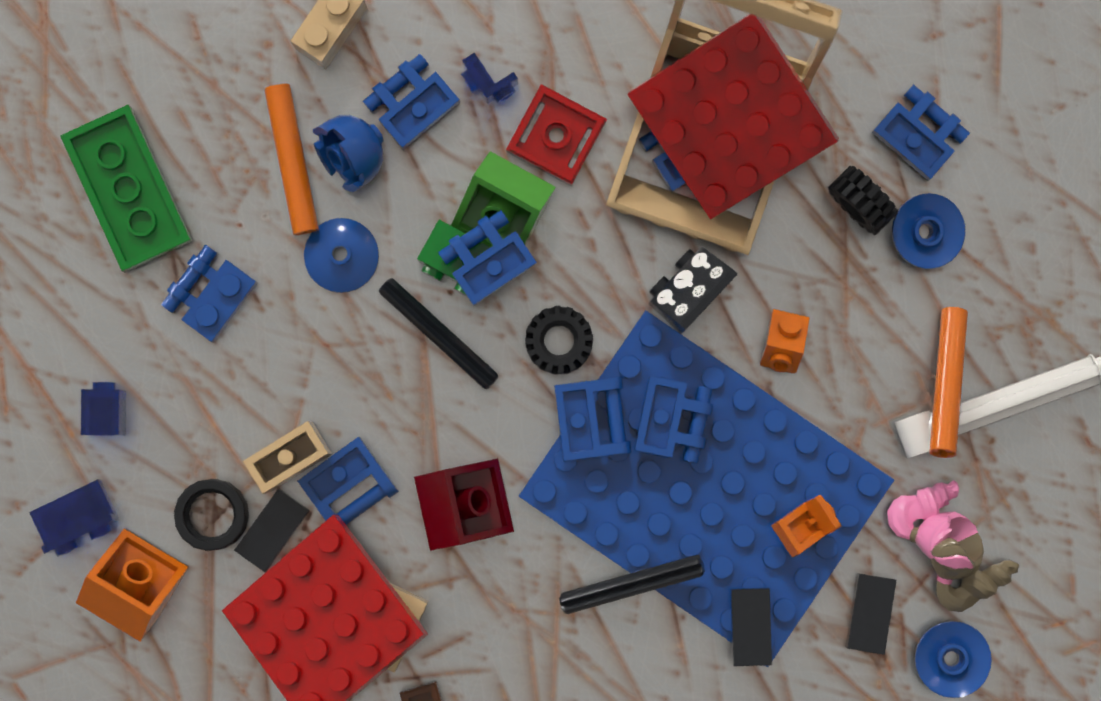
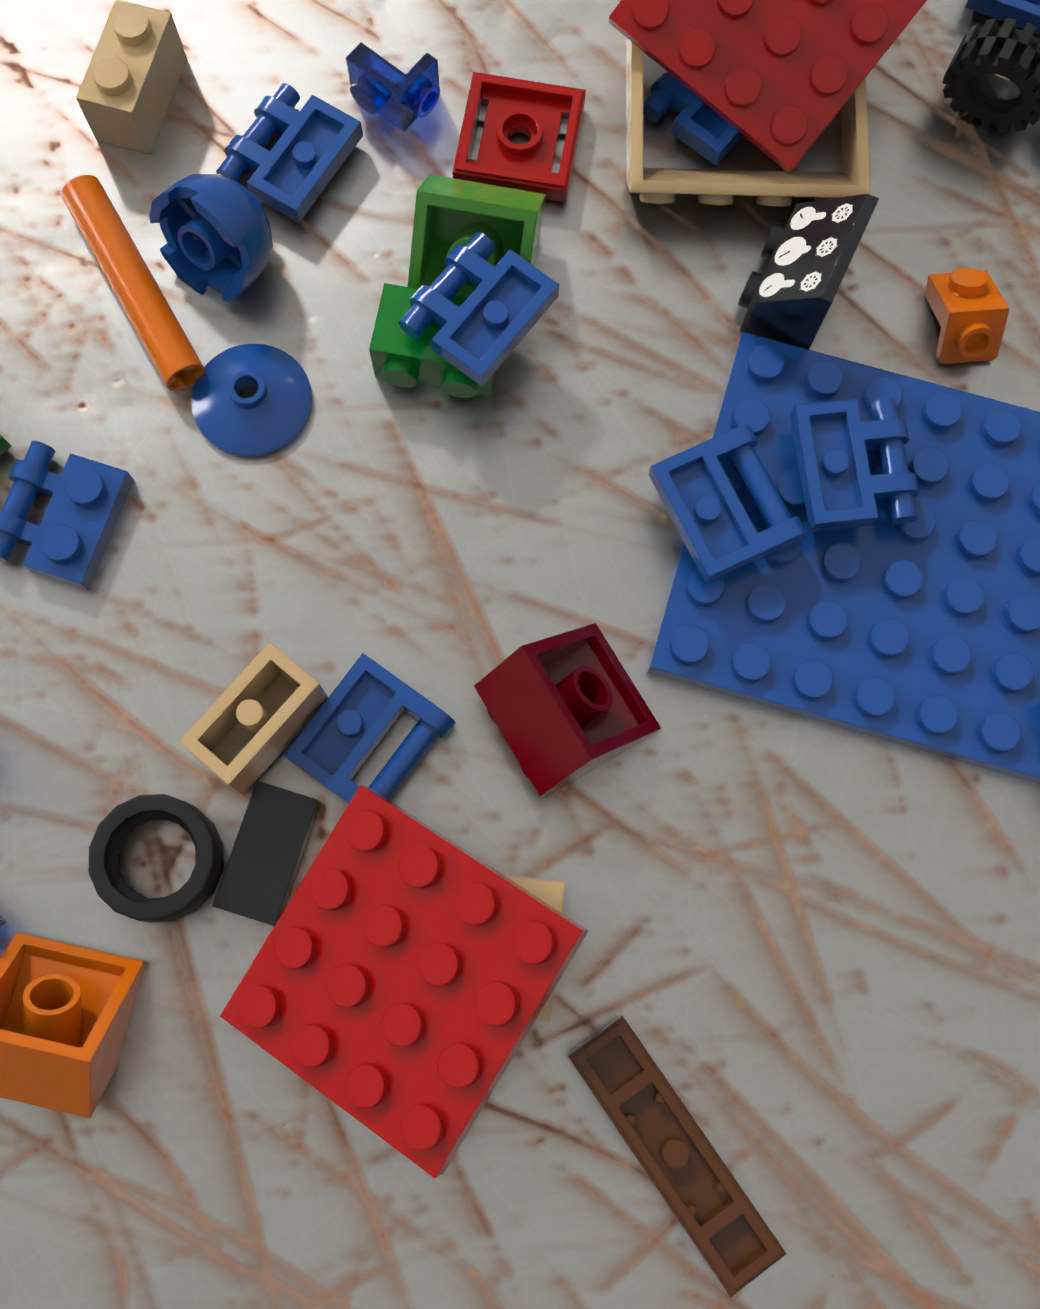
camera: 20 degrees left, 10 degrees down
black axle [379,278,498,389] -> none
black tyre [525,306,593,375] -> none
black axle [559,555,705,614] -> none

